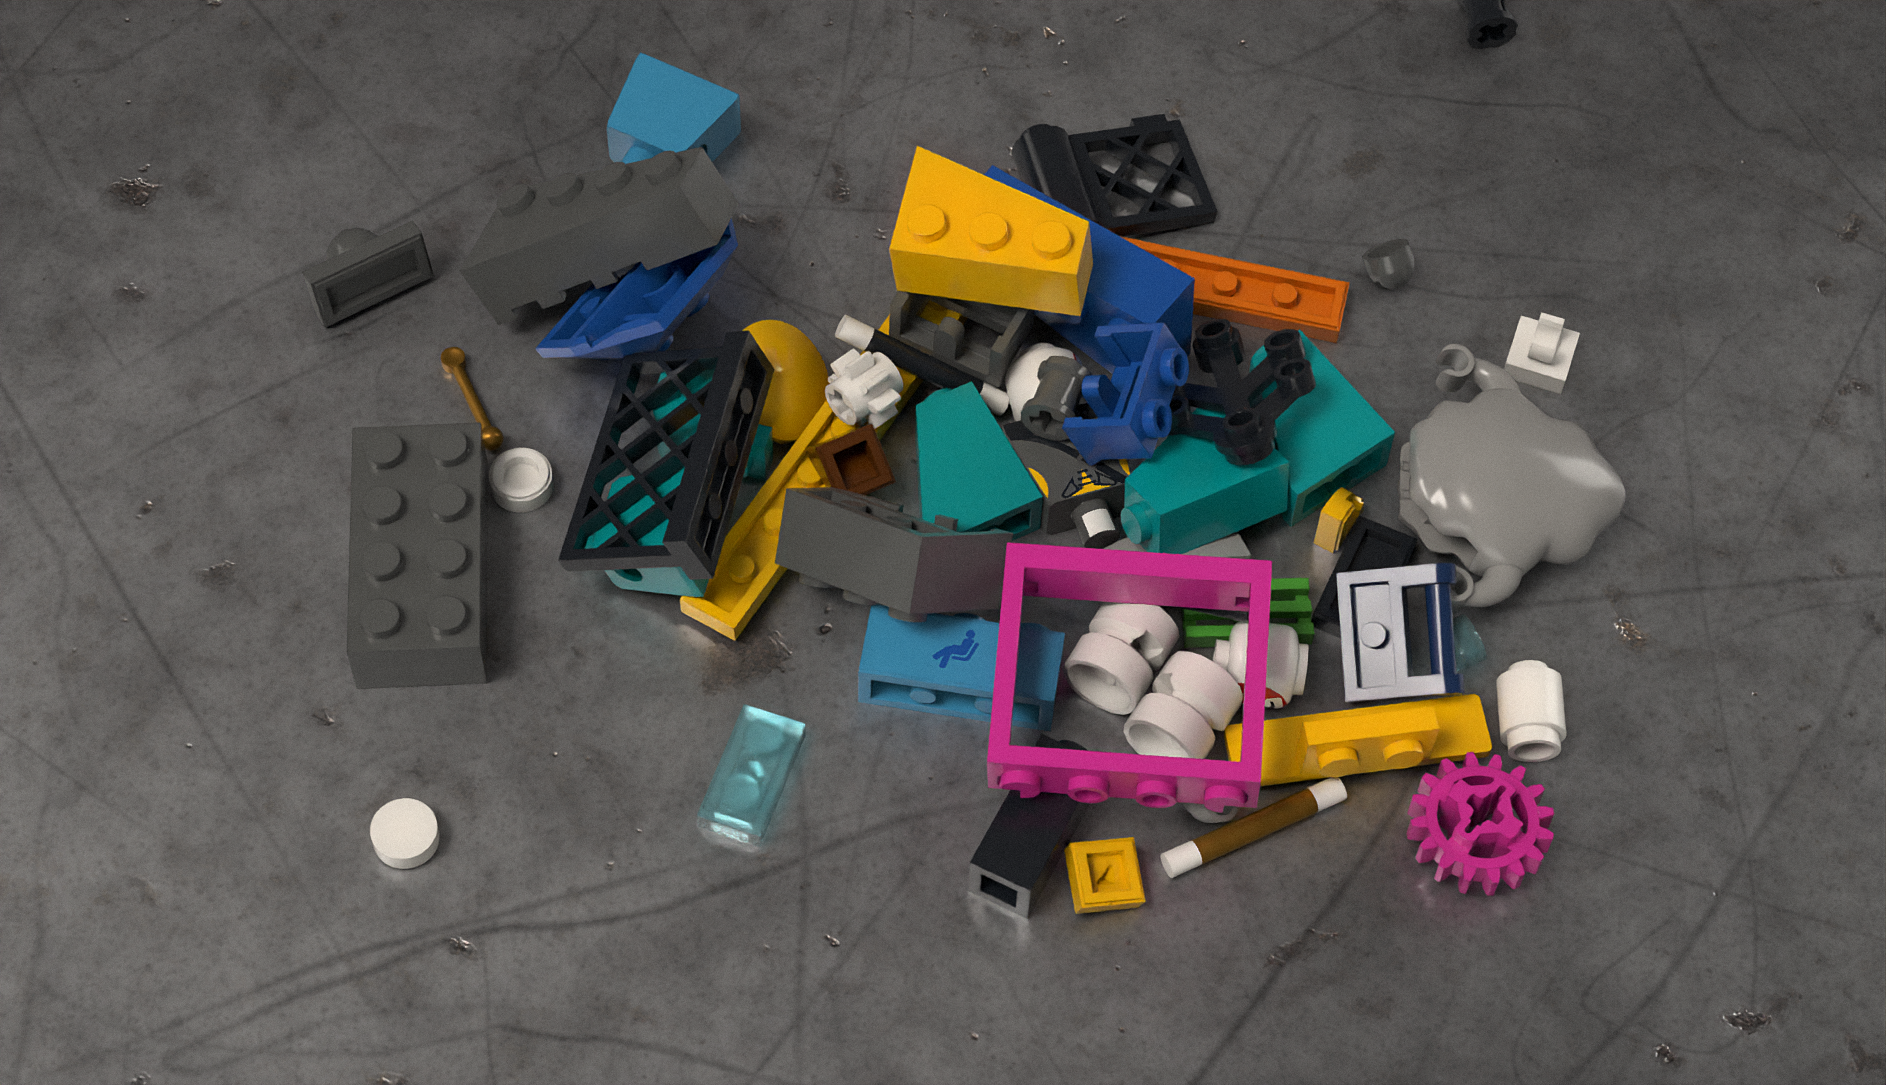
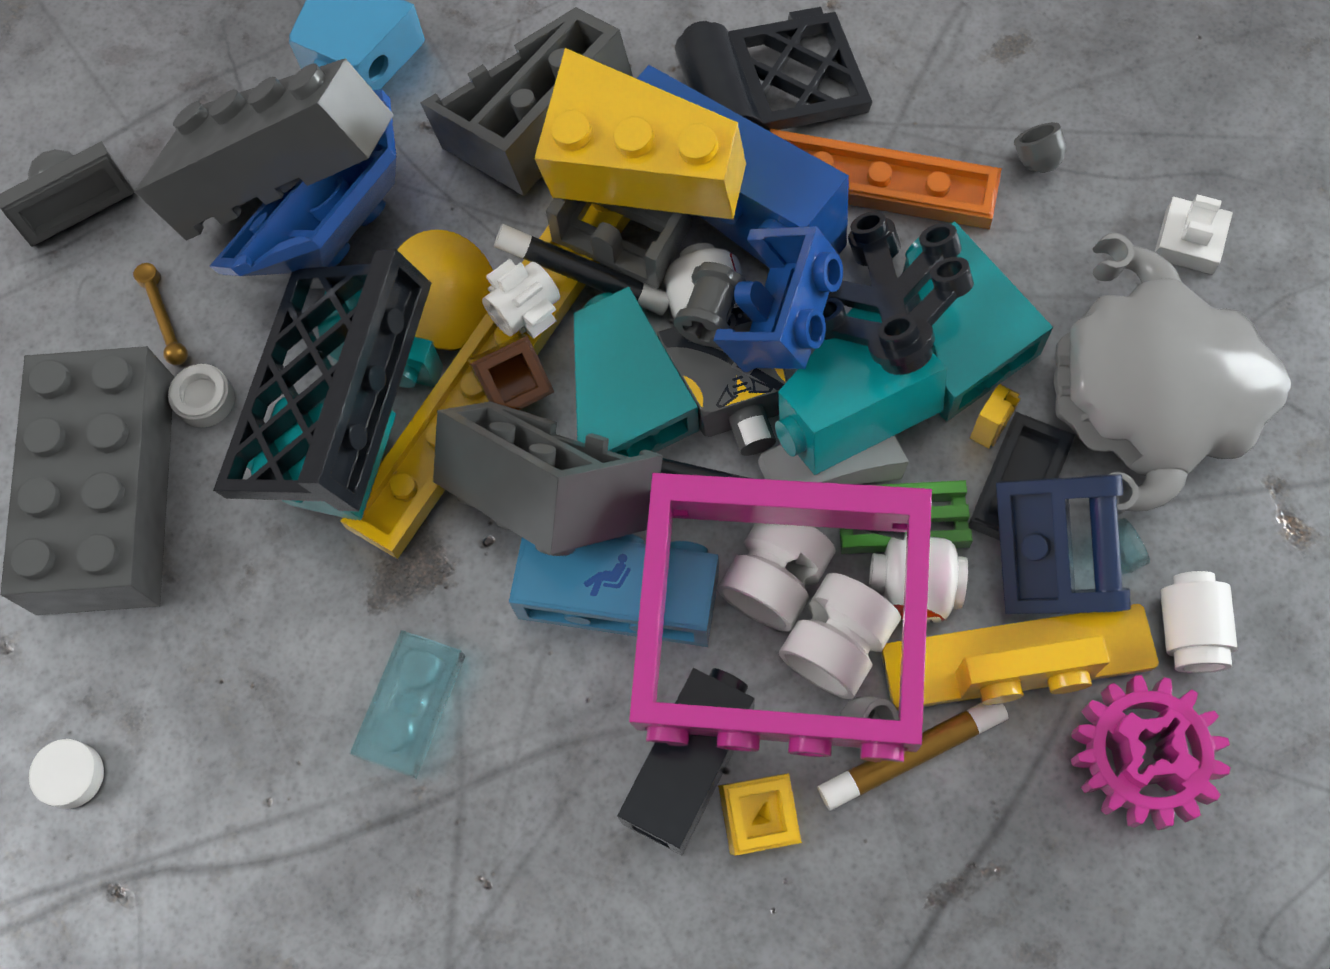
camera: 10 degrees right, 10 degrees up
none -> dark grey wedge [420,7,633,196]

